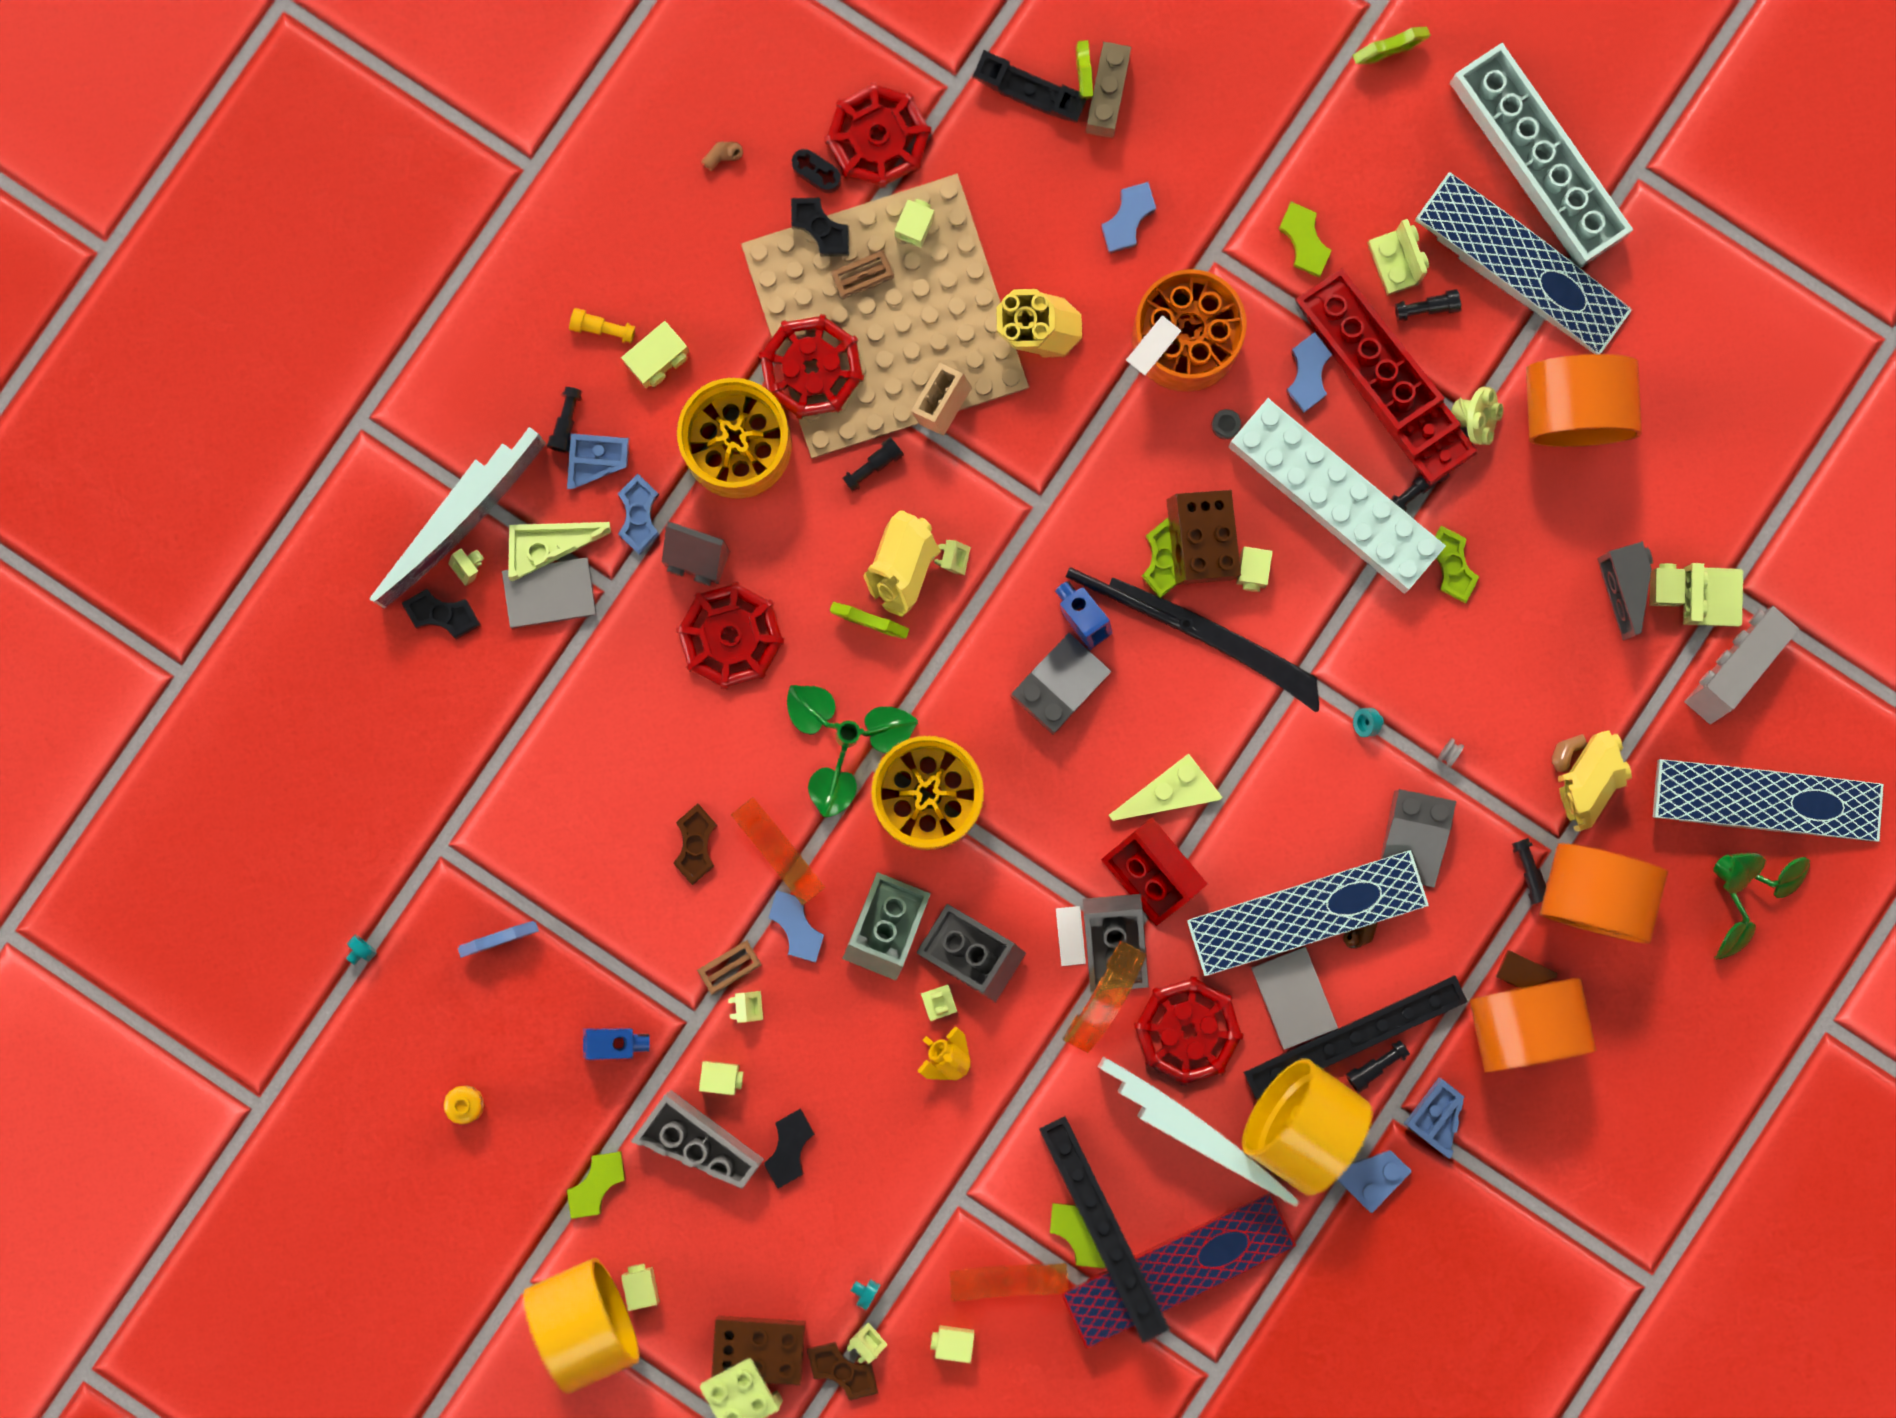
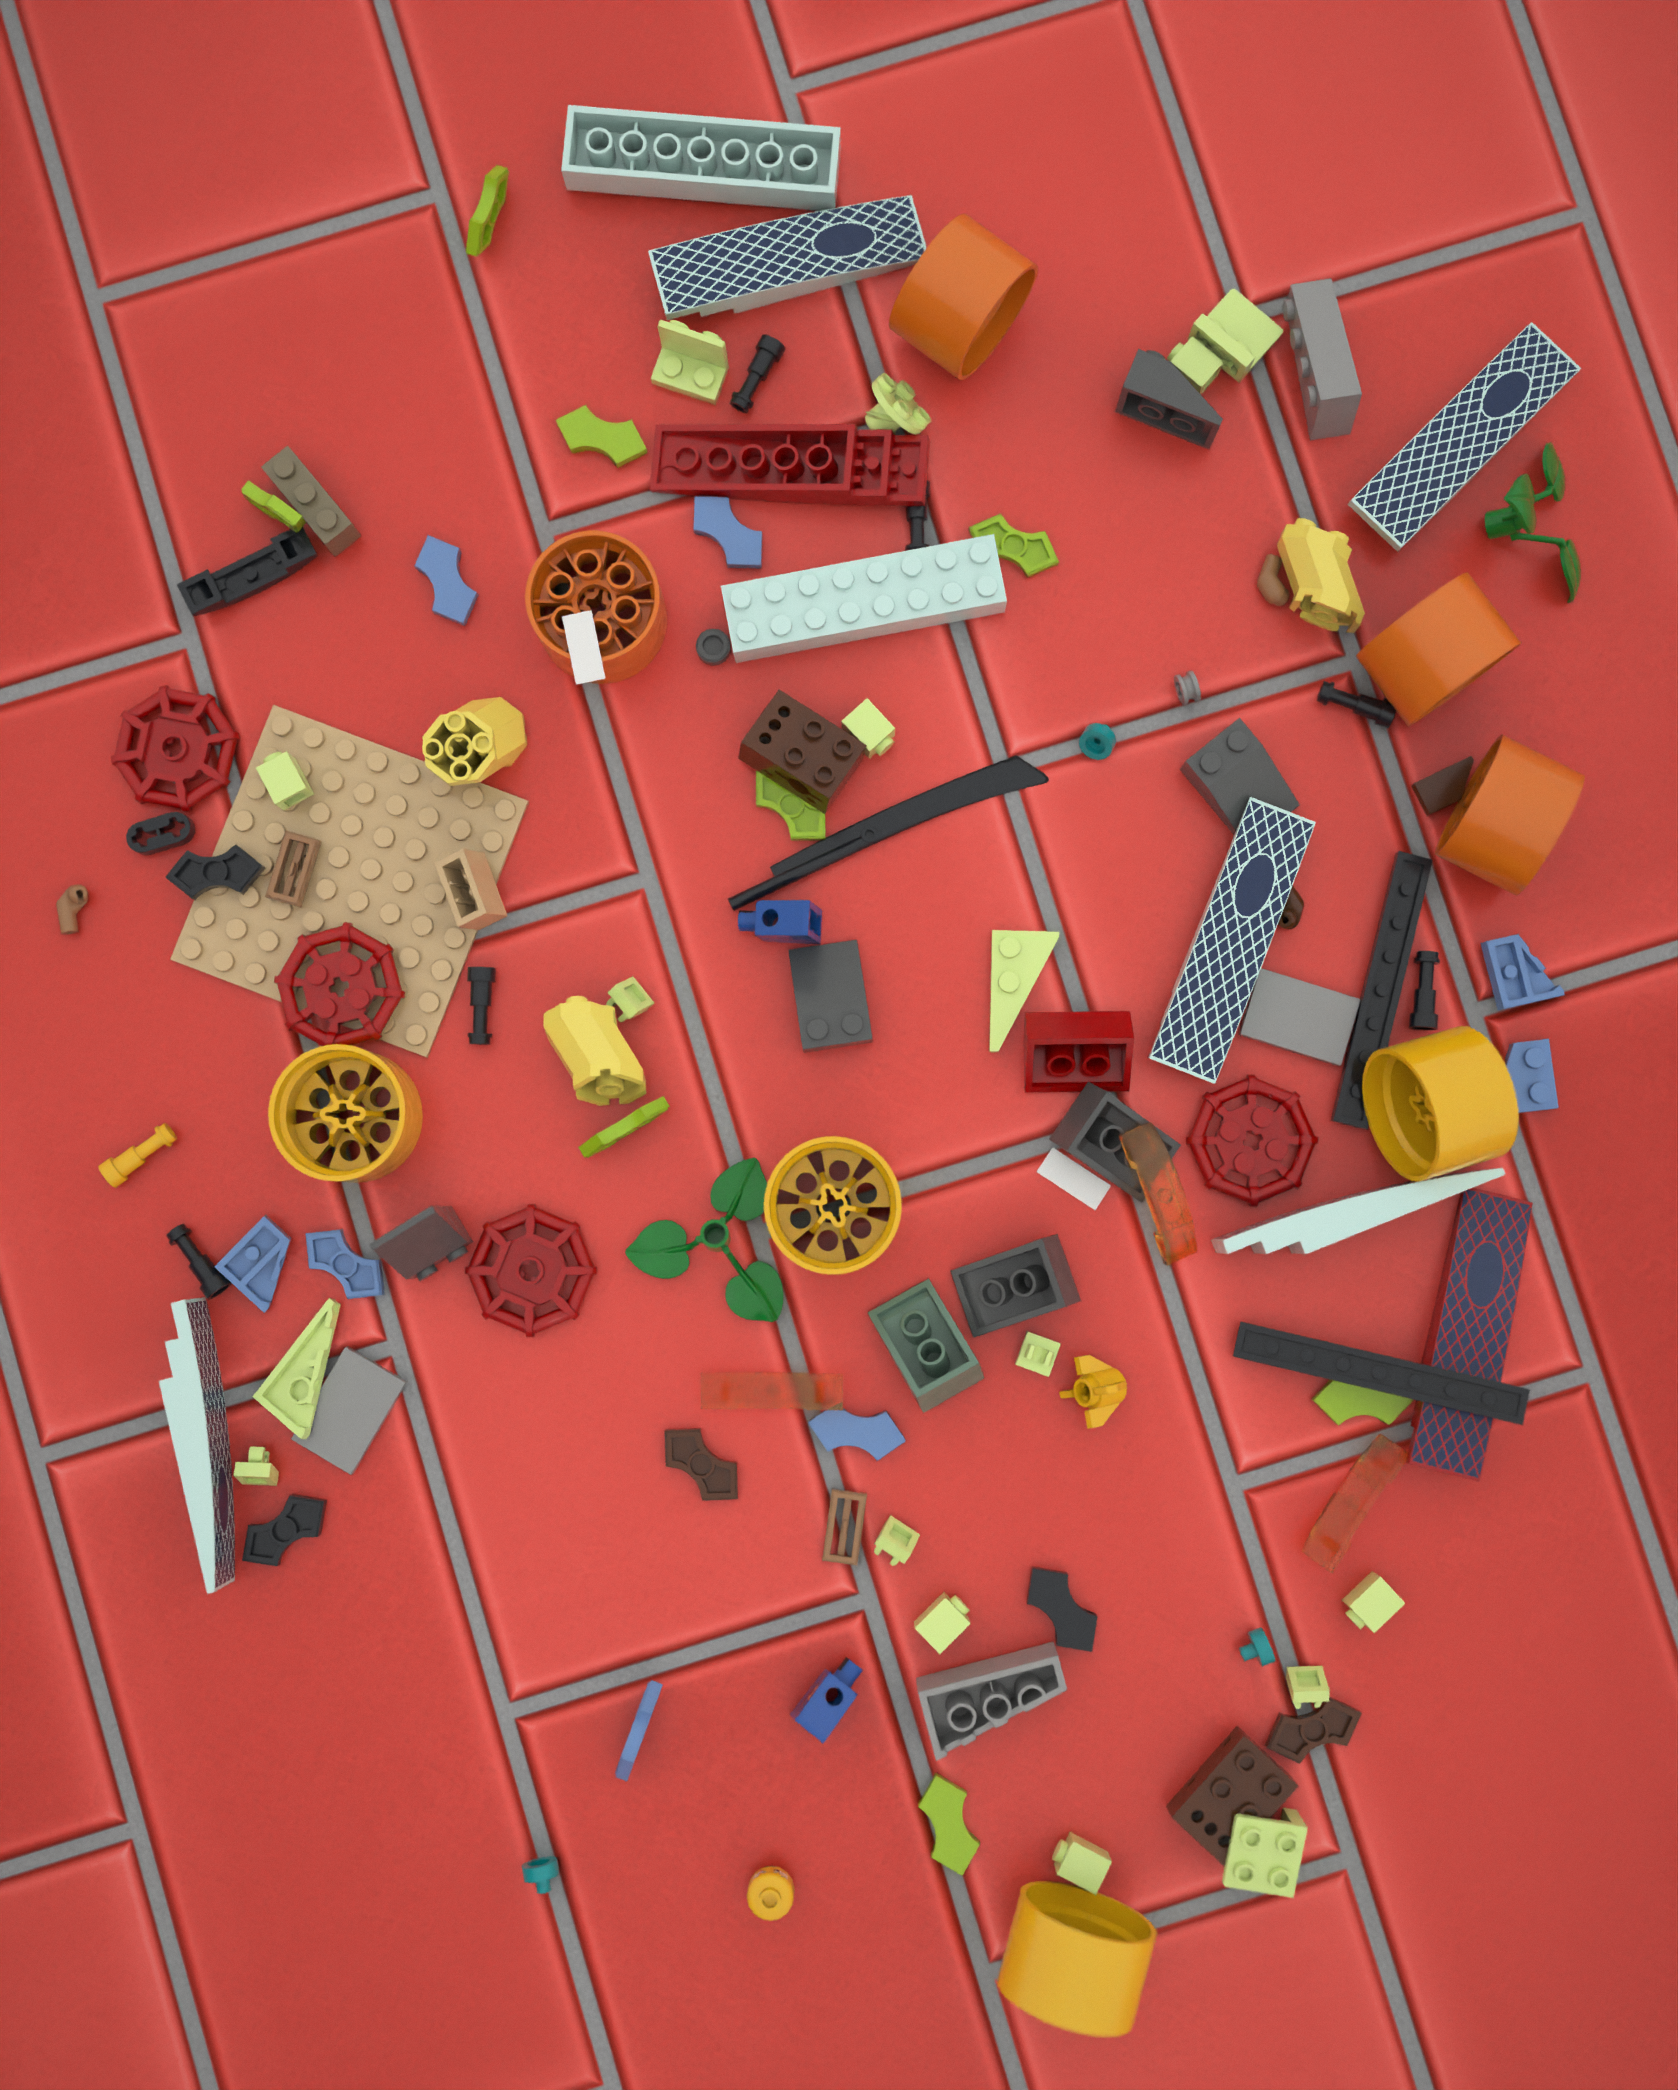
camera: 45 degrees left, 0 degrees up
yellowish green piece [621,321,690,388] -> none

